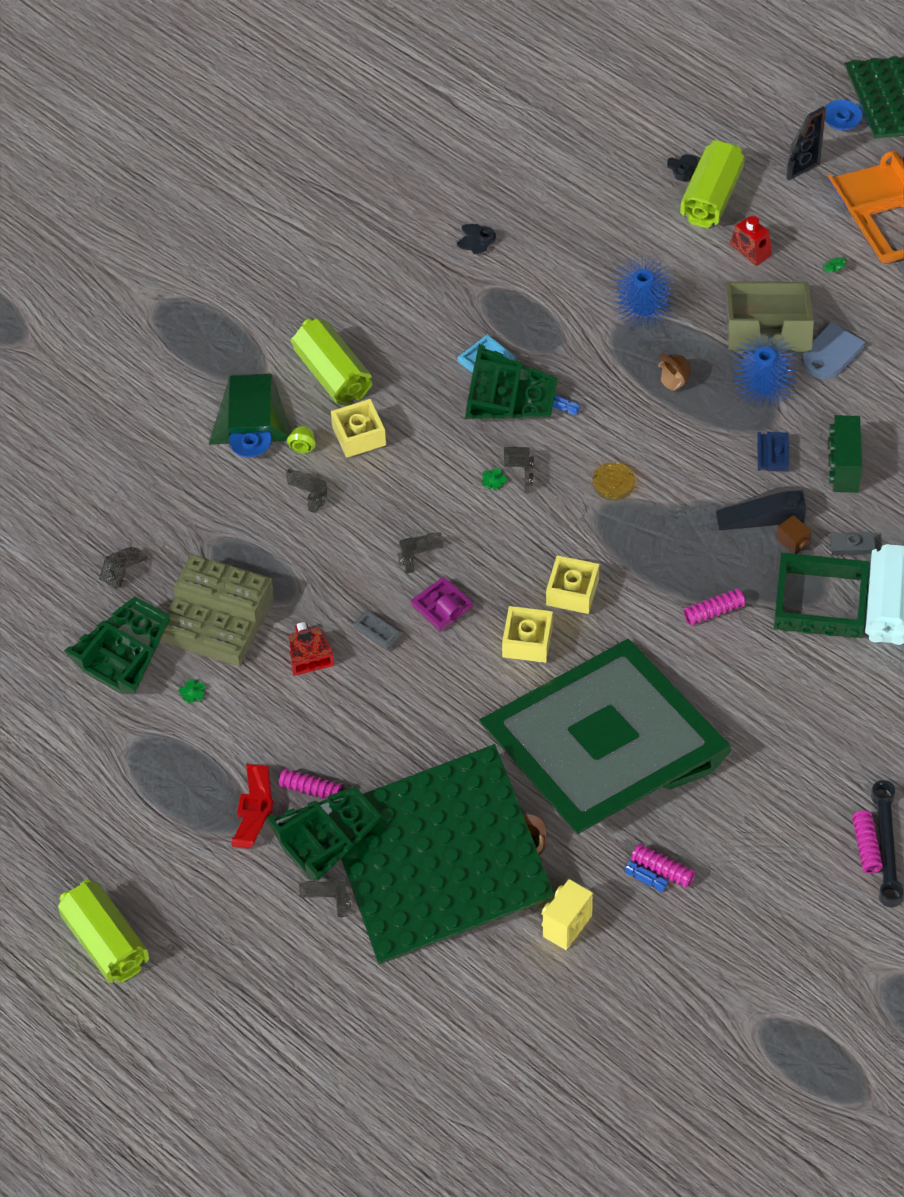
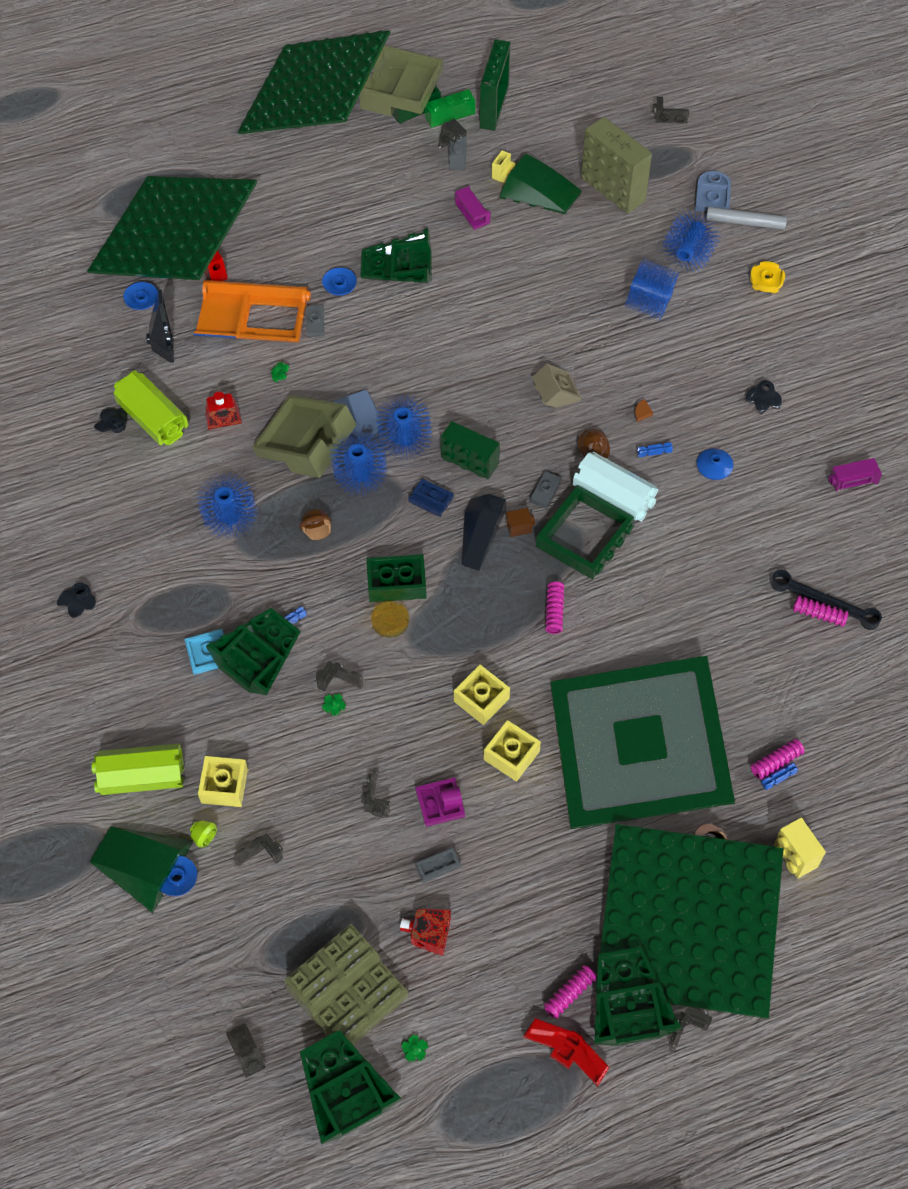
camera: 65 degrees left, 5 degrees up
none -> dark green brick [366,554,427,603]
none -> blue piece [375,394,433,460]

